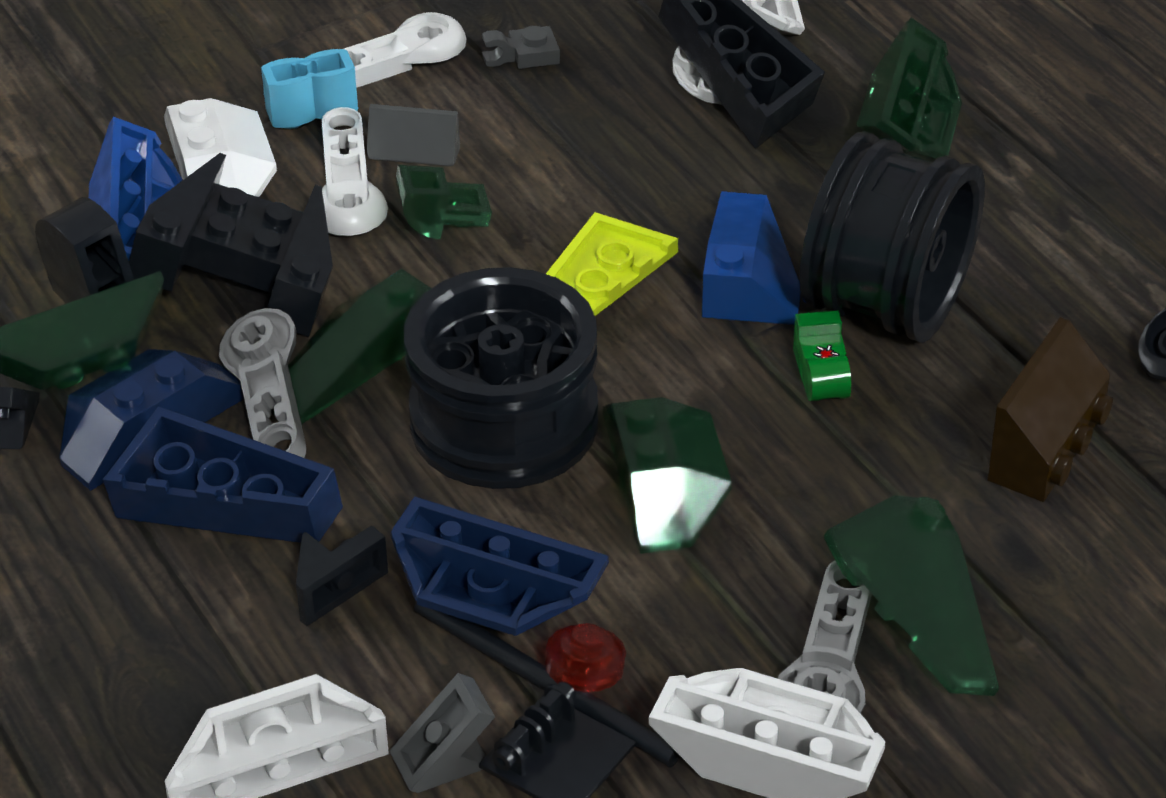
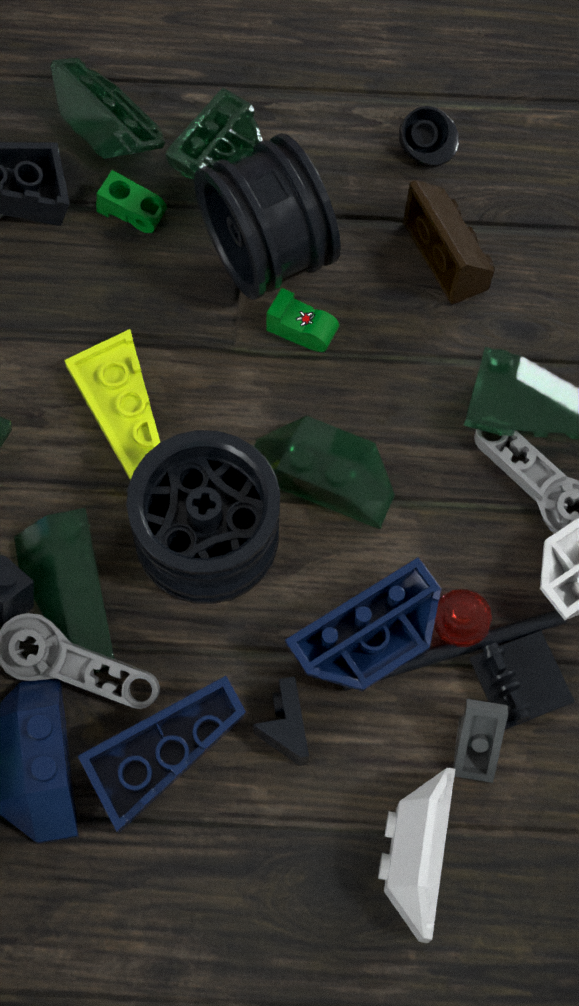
camera: 60 degrees left, 25 degrees up
blue wedge [702,191,801,325] -> none
none -> green leg [96,170,167,233]
none -> clear green wedge [166,87,263,180]

